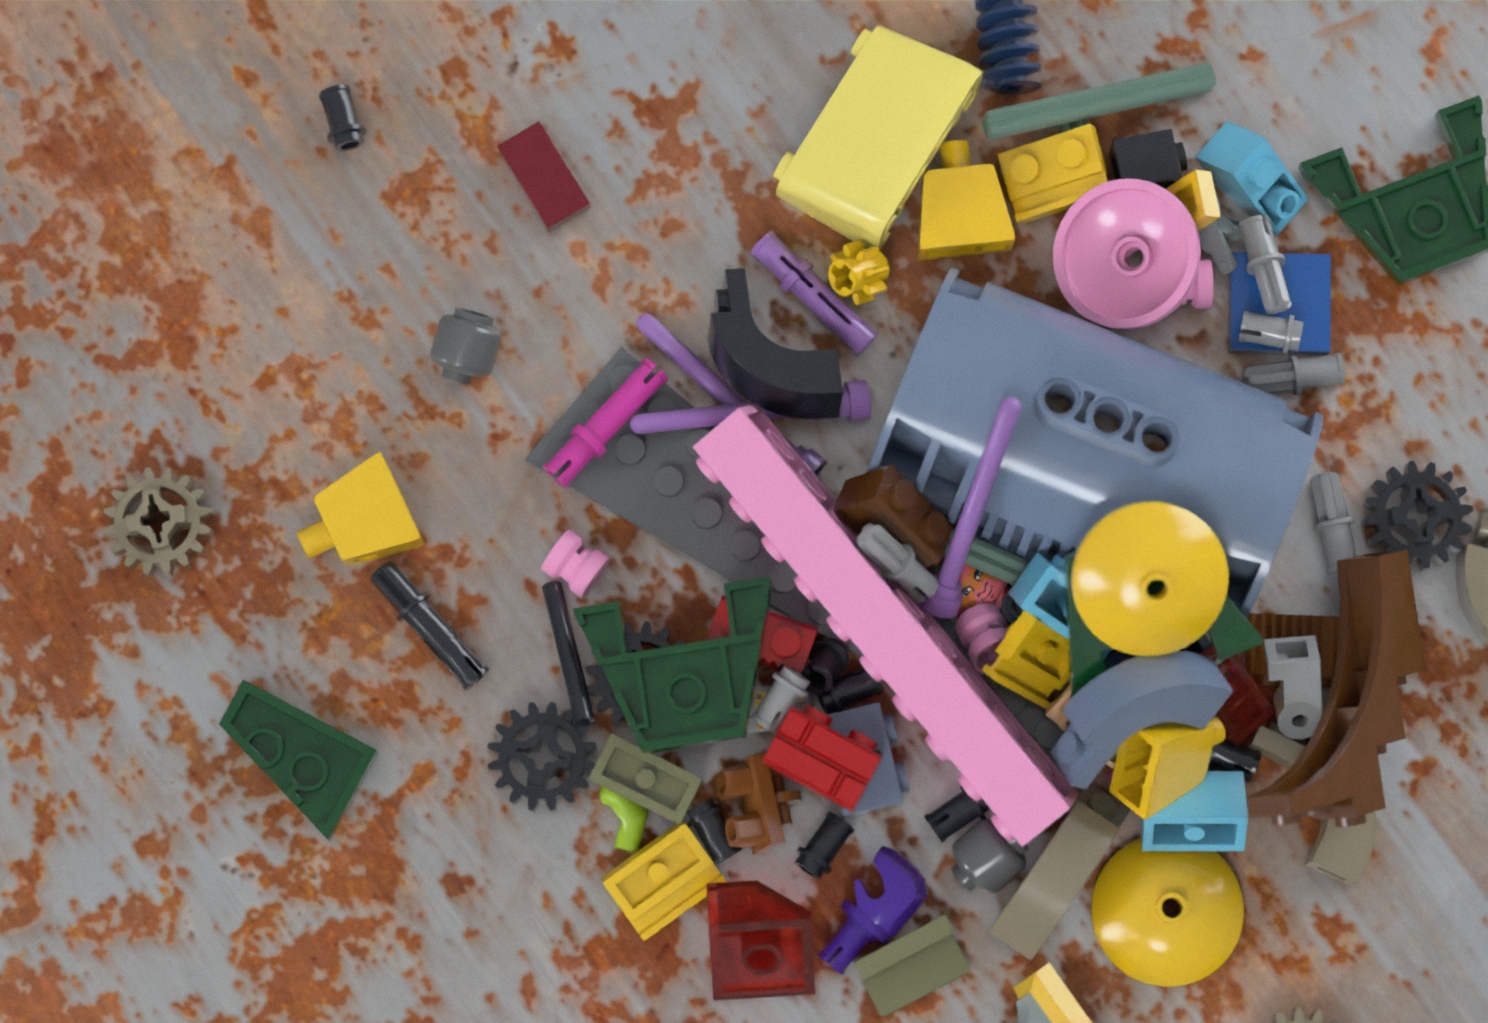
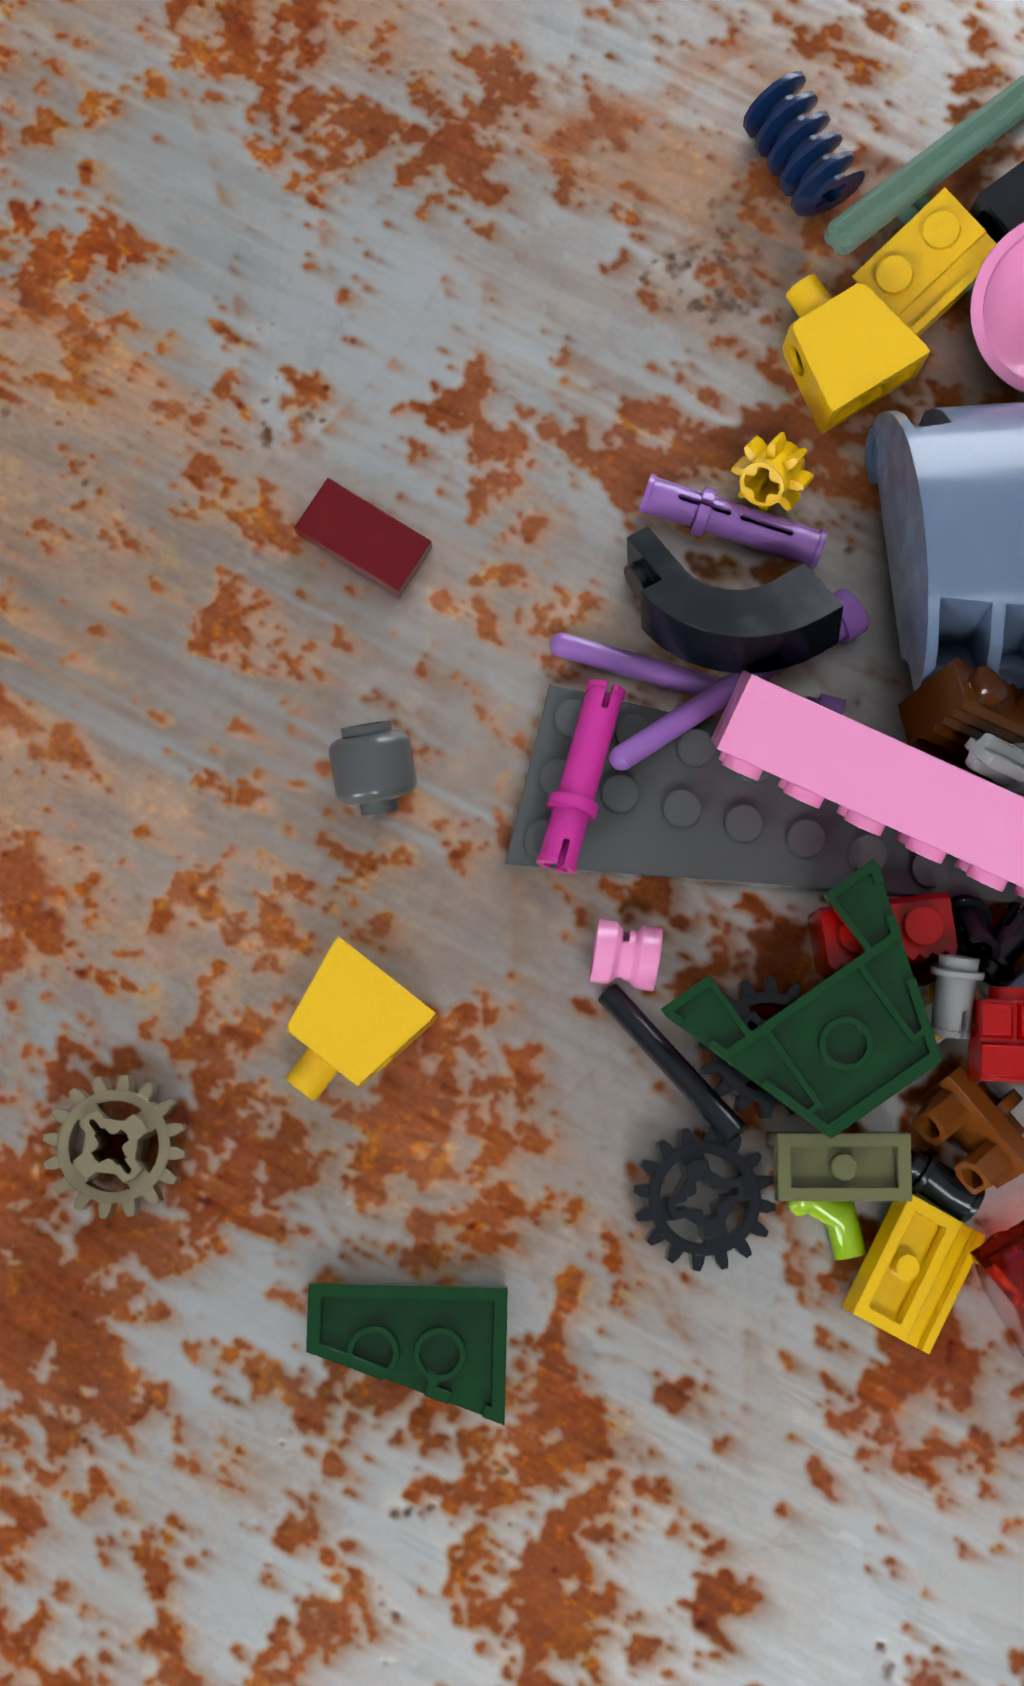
camera: 30 degrees left, 0 degrees up
black pin [319,84,366,151] -> none
black axle [370,561,490,691] -> none
light yellow windscreen [773,25,983,251] -> none

